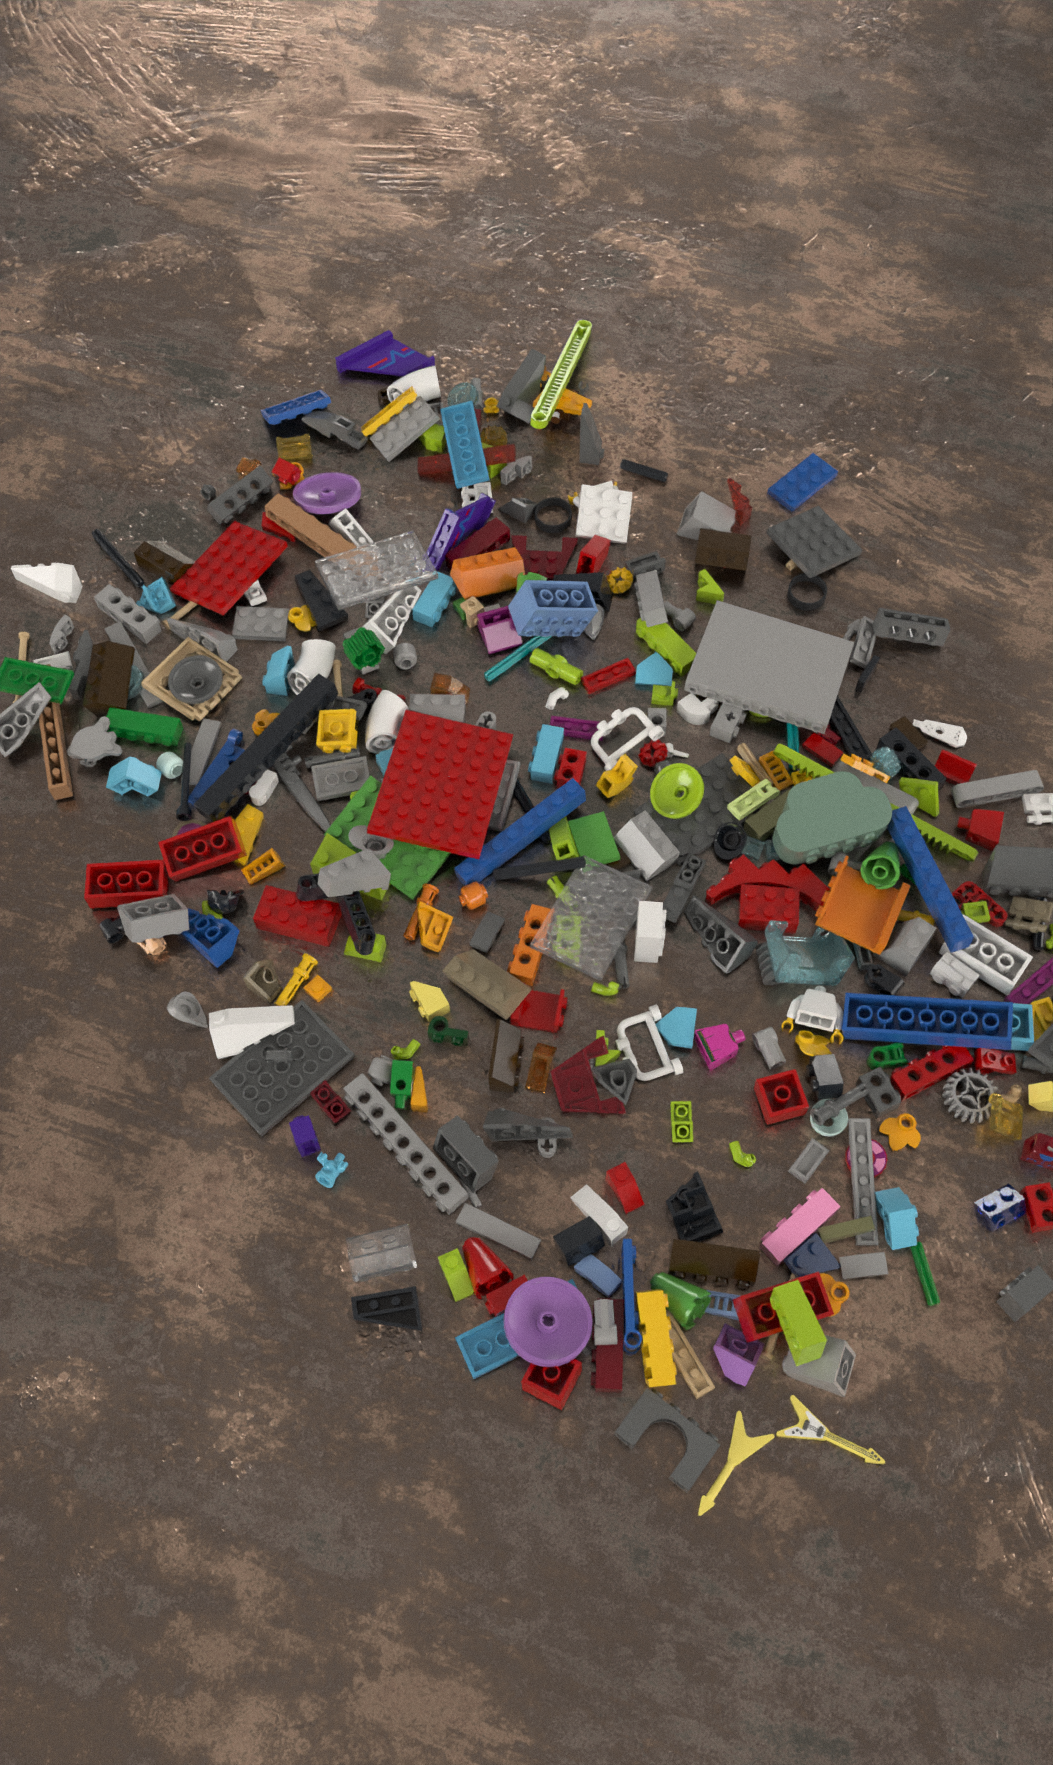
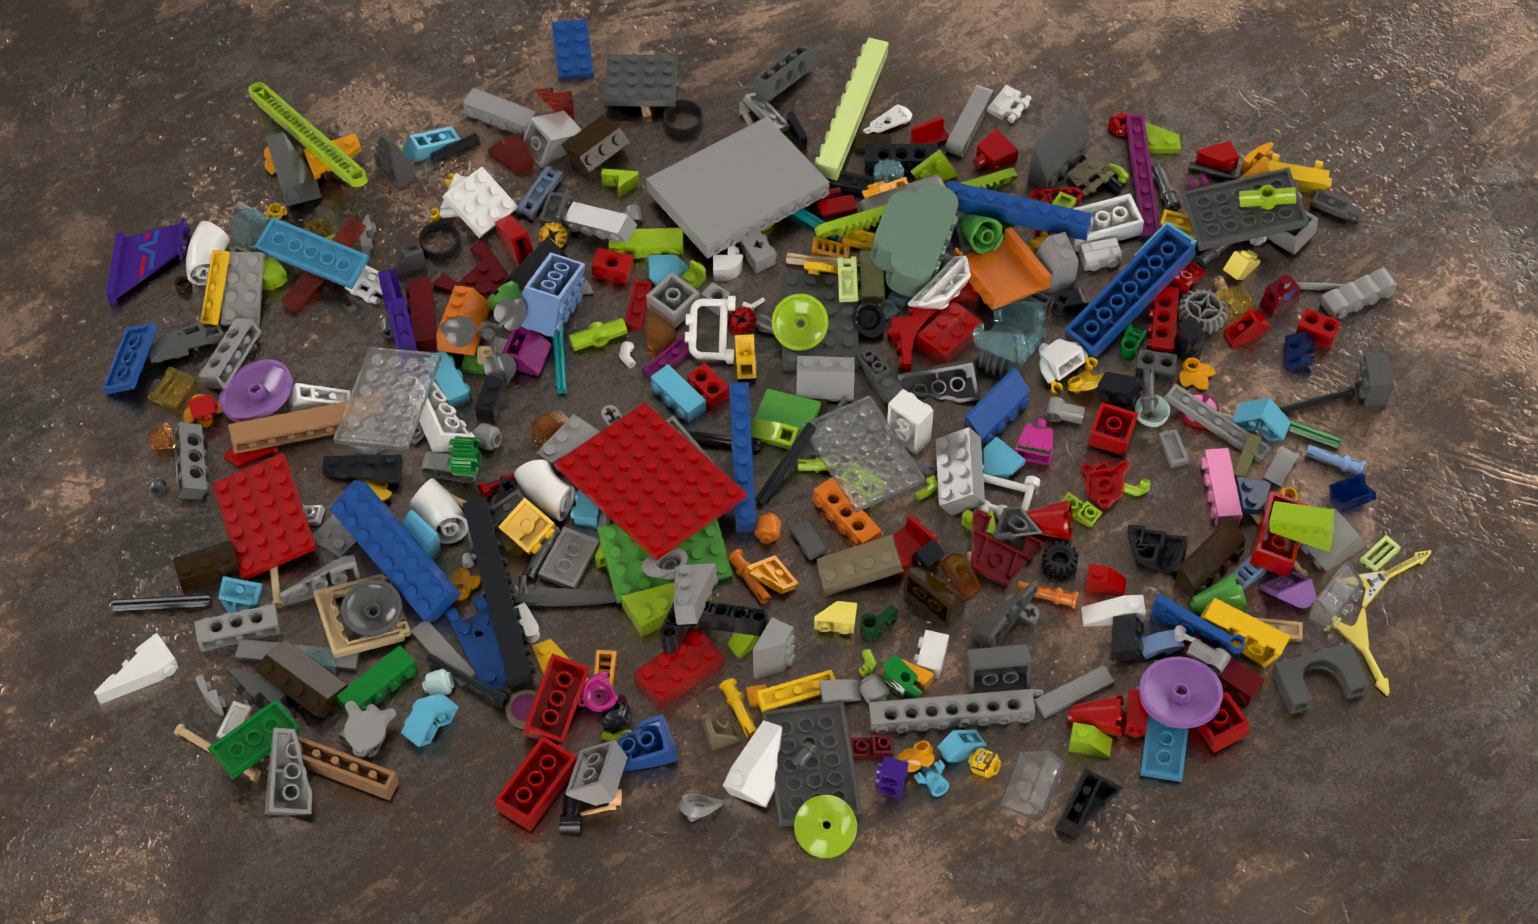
camera: 55 degrees left, 5 degrees down
none -> light grey brick [199,318,262,390]
none -> blue brick [329,480,462,622]
none -> medium azure slope [402,126,460,163]
none -> dark grey plant [440,297,526,385]
none -> light grey brick [463,88,537,137]
none -> black brick [475,376,507,423]
none -> clear red slope [488,133,533,173]
none -> sand blue plate [516,165,564,221]
none -> dark pink hair [578,672,619,712]
none -> red brick [591,247,634,284]
none -> clear orange slope [645,309,676,354]
none -> light grey brick [646,272,700,328]
none -> light grey slope [753,617,796,679]
none -> yellow plate [755,669,835,712]
none -> lime dish [794,795,857,859]
none -> yellowish green brick [814,37,889,181]
none -> light grey slope [819,679,861,703]
none -> light orange plate [895,741,935,772]
none -> white wedge [907,256,971,310]
none -> black brick [911,539,946,570]
none -> white brick [913,630,949,679]
none -> light grey brick [936,427,985,515]
none -> medium azure slope [937,729,987,762]
none -> blue slope [964,368,1030,448]
none -> yellow head [968,748,1001,778]
none -> orange pin [1017,581,1079,609]
none -> red cone [1025,501,1073,540]
none -> black tyre [1041,540,1079,579]
none -> red tile [1081,460,1130,509]
none -> black brick [1174,317,1206,361]
none -> white hand [1174,625,1201,642]
none -> red slope [1223,308,1271,346]
none -> black bar [1279,386,1355,414]
none -> light blue pin [1305,444,1366,478]
none -> clear slope [1308,560,1364,633]
none -> clear blue bracket [1329,473,1376,512]
none -> yellowish green tile [1359,535,1401,572]

